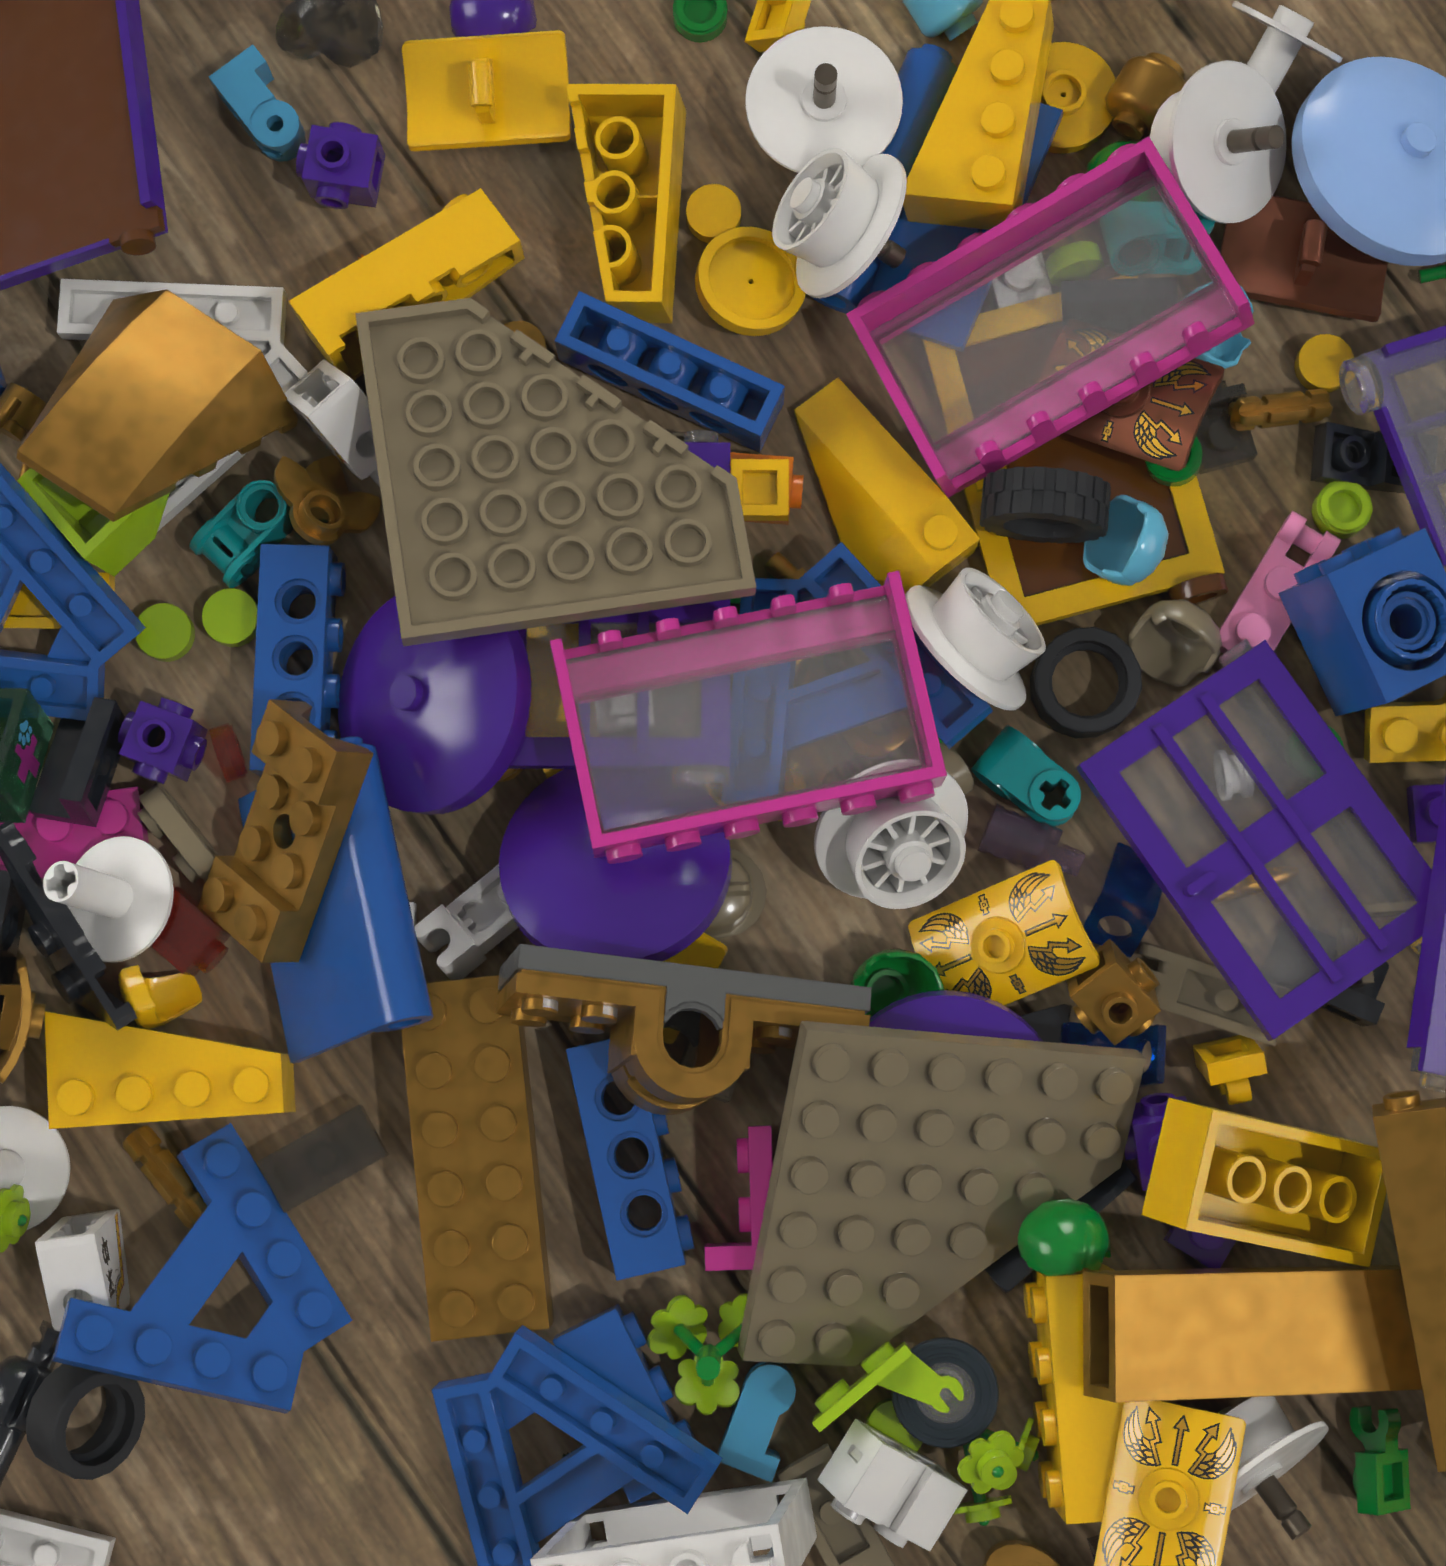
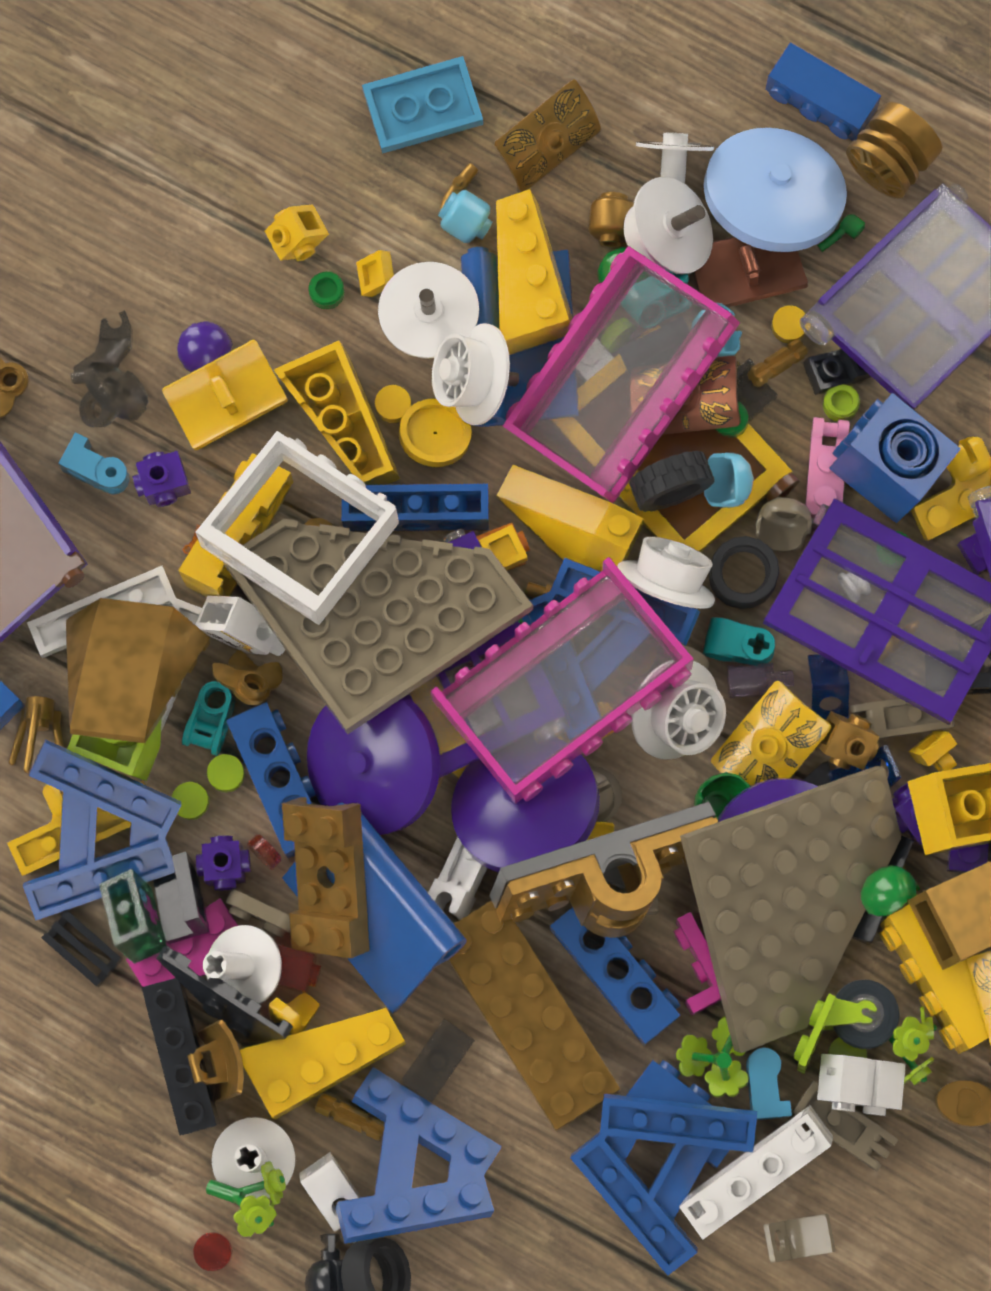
camera: 25 degrees left, 5 degrees down
yellow piece [1041,42,1116,154] -> none
none -> white window [196,431,399,625]

